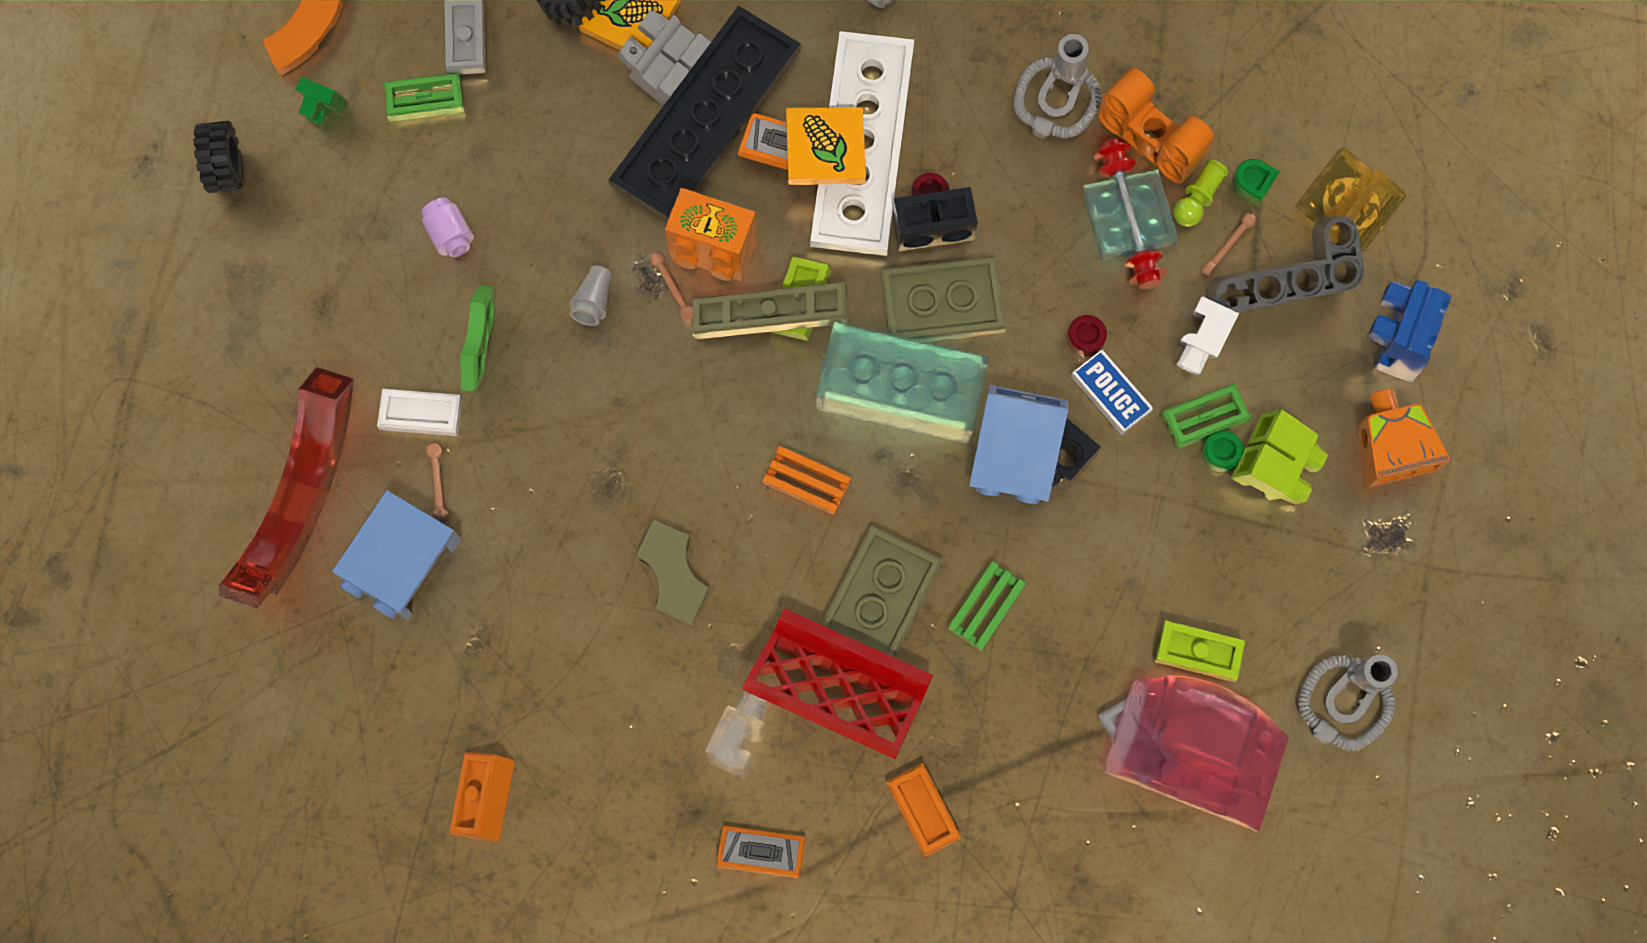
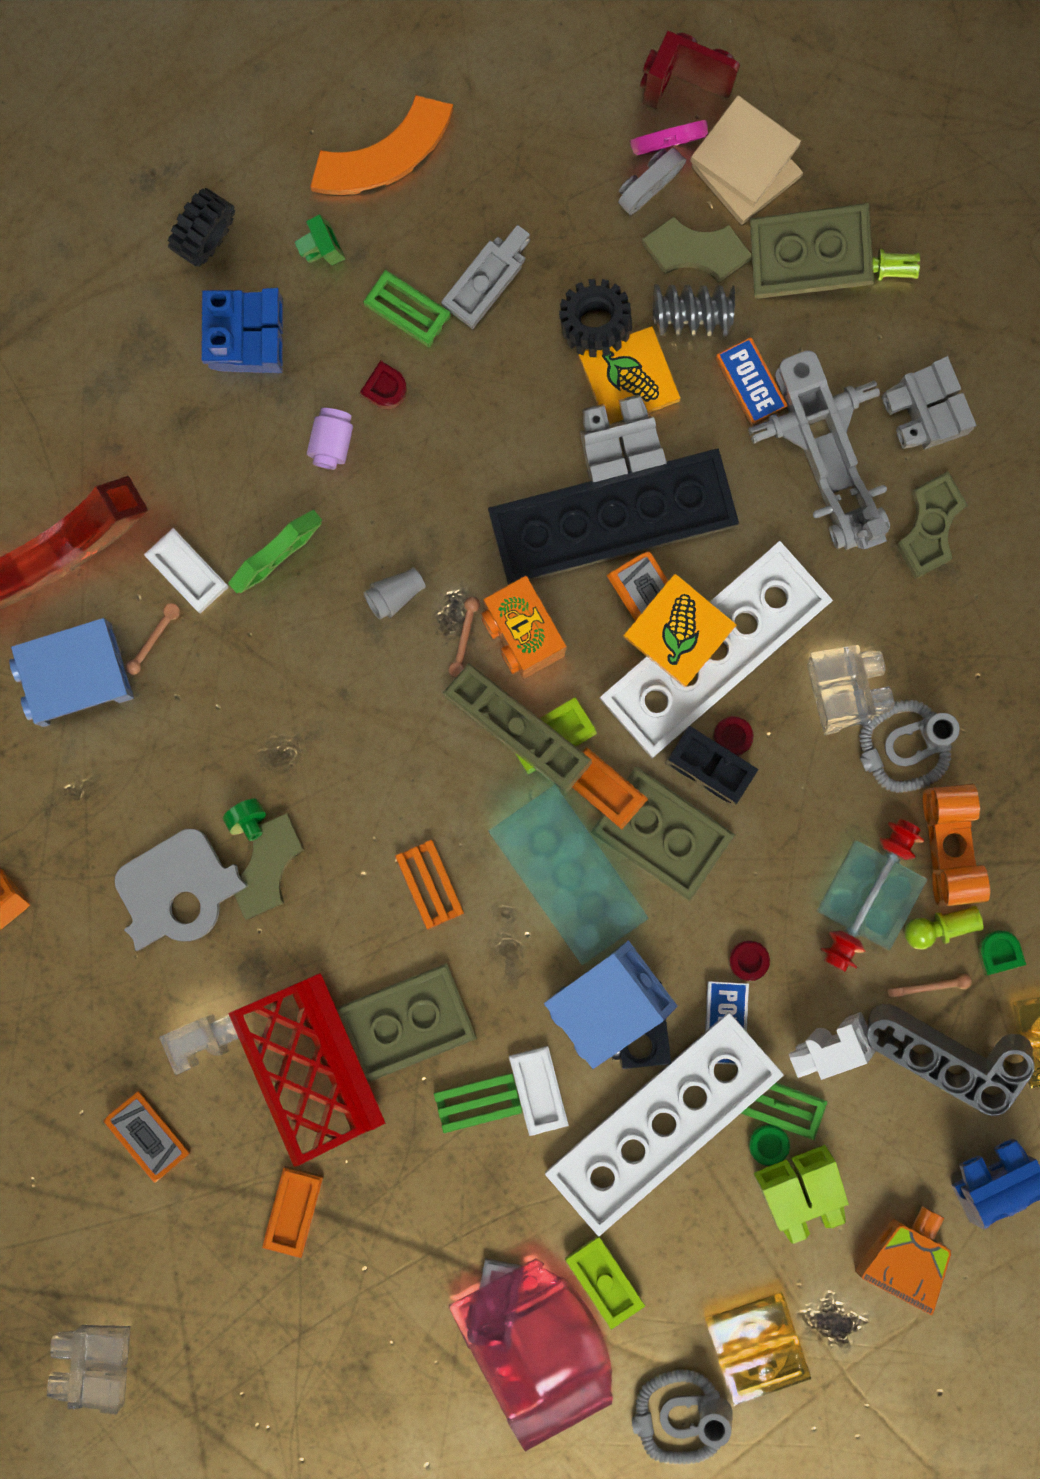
camera: 40 degrees right, 10 degrees up
none -> light grey piece [115,829,248,951]
none -> blue hips [202,288,283,373]
none -> green tile [222,798,266,841]
none -> dark red tile [359,360,407,410]
none -> white tile [509,1046,569,1136]
none -> white plate [545,1012,784,1237]
none -> orange tile [572,747,648,830]
none -> clear yellow slope [705,1293,811,1405]
none -> clear hips [807,645,895,736]

